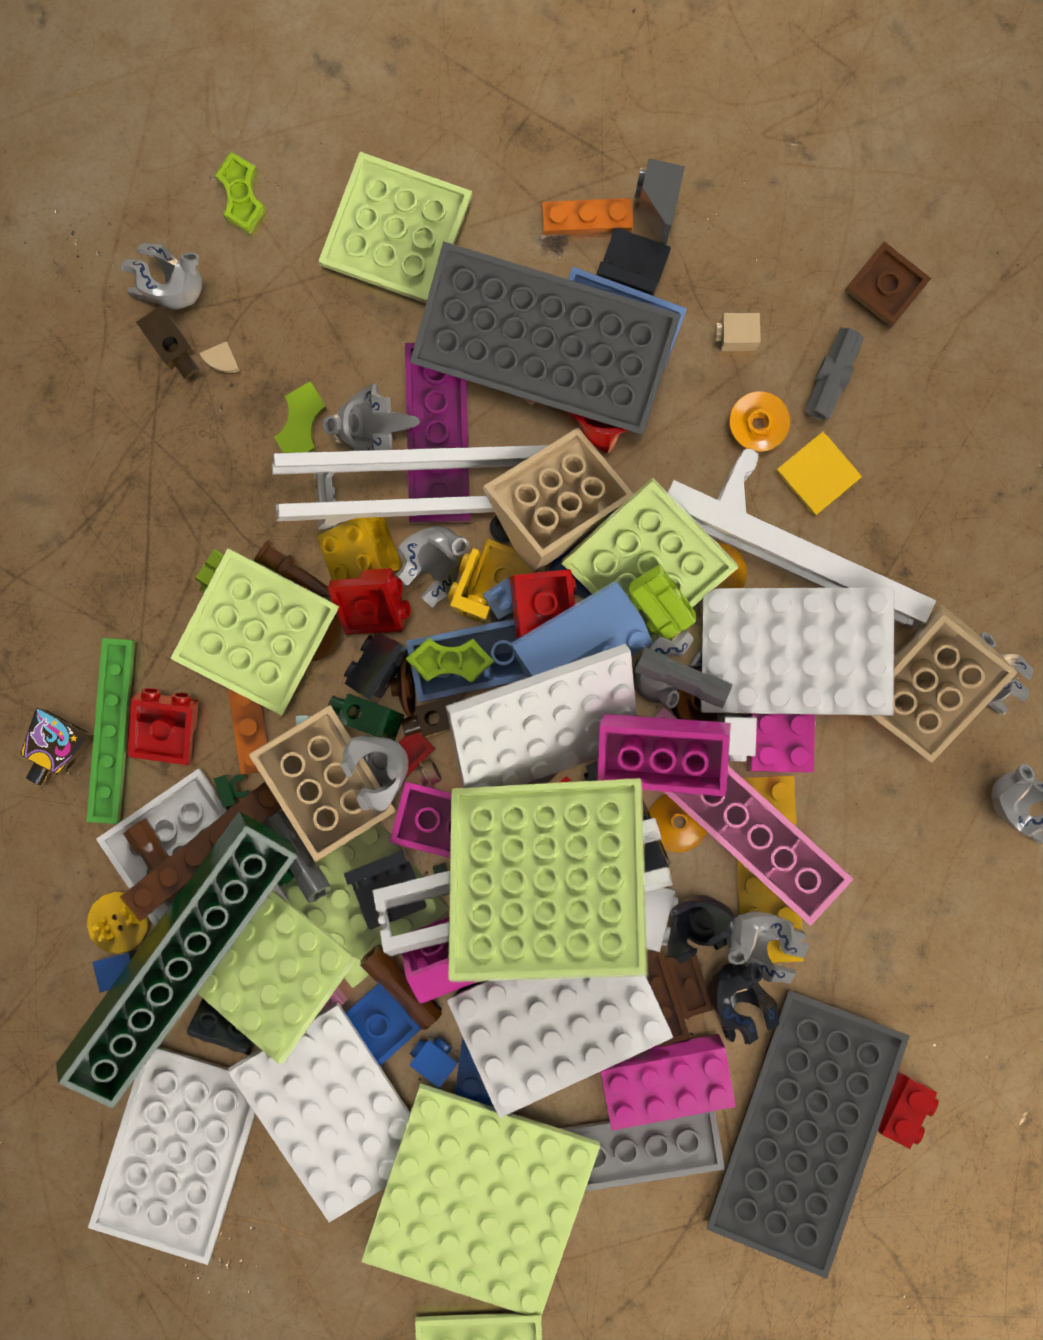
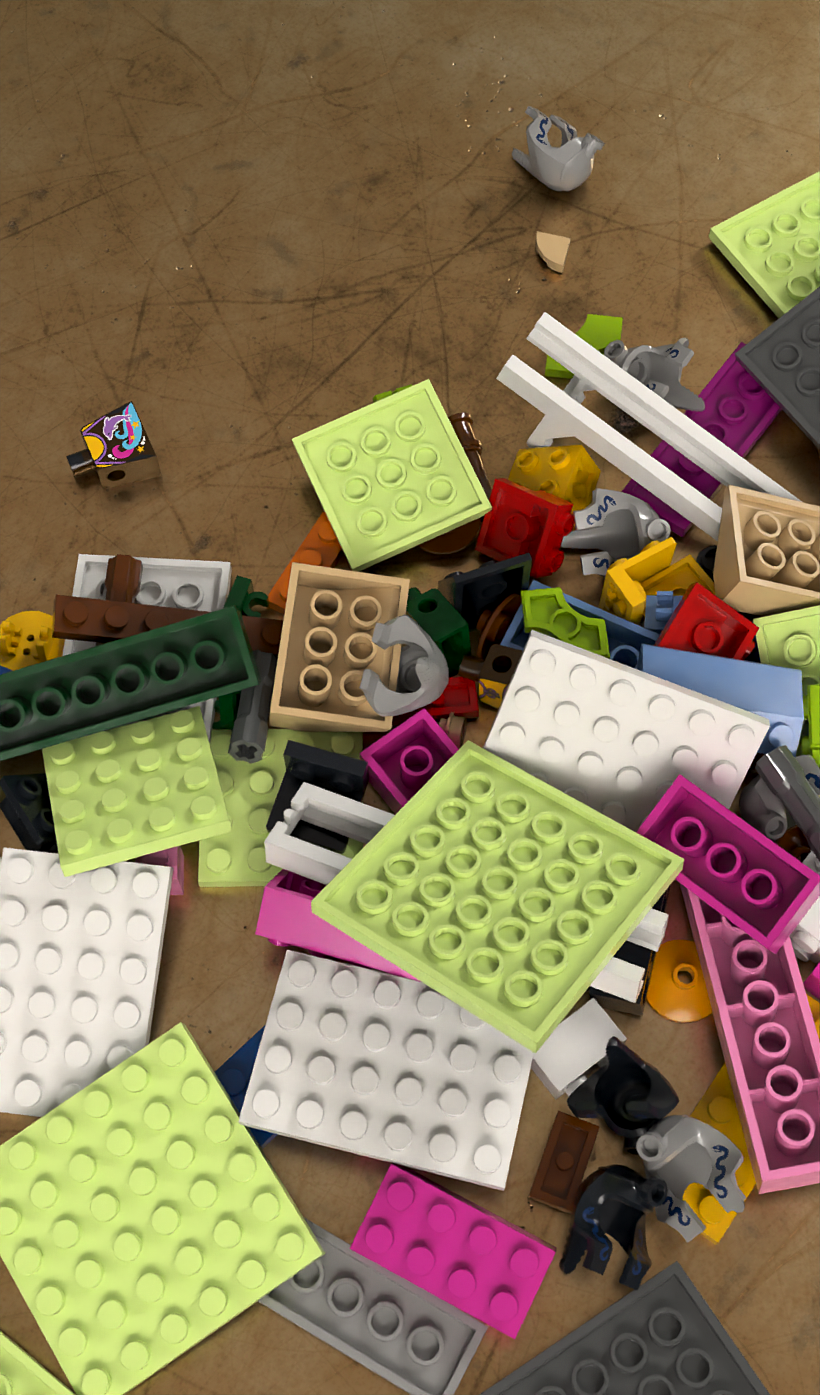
camera: 40 degrees right, 20 degrees down
bright green plate [86,638,135,824] -> none
red plate [128,688,199,765] -> none
dark brown torso [136,305,199,379] -> none
lime tile [214,151,266,234] -> none
blue plate [346,983,421,1066] -> none
reddish brown axle [360,944,442,1030] -> none
blue brick [409,1035,459,1088] -> none
reddish brown plate [646,948,690,1047] -> none

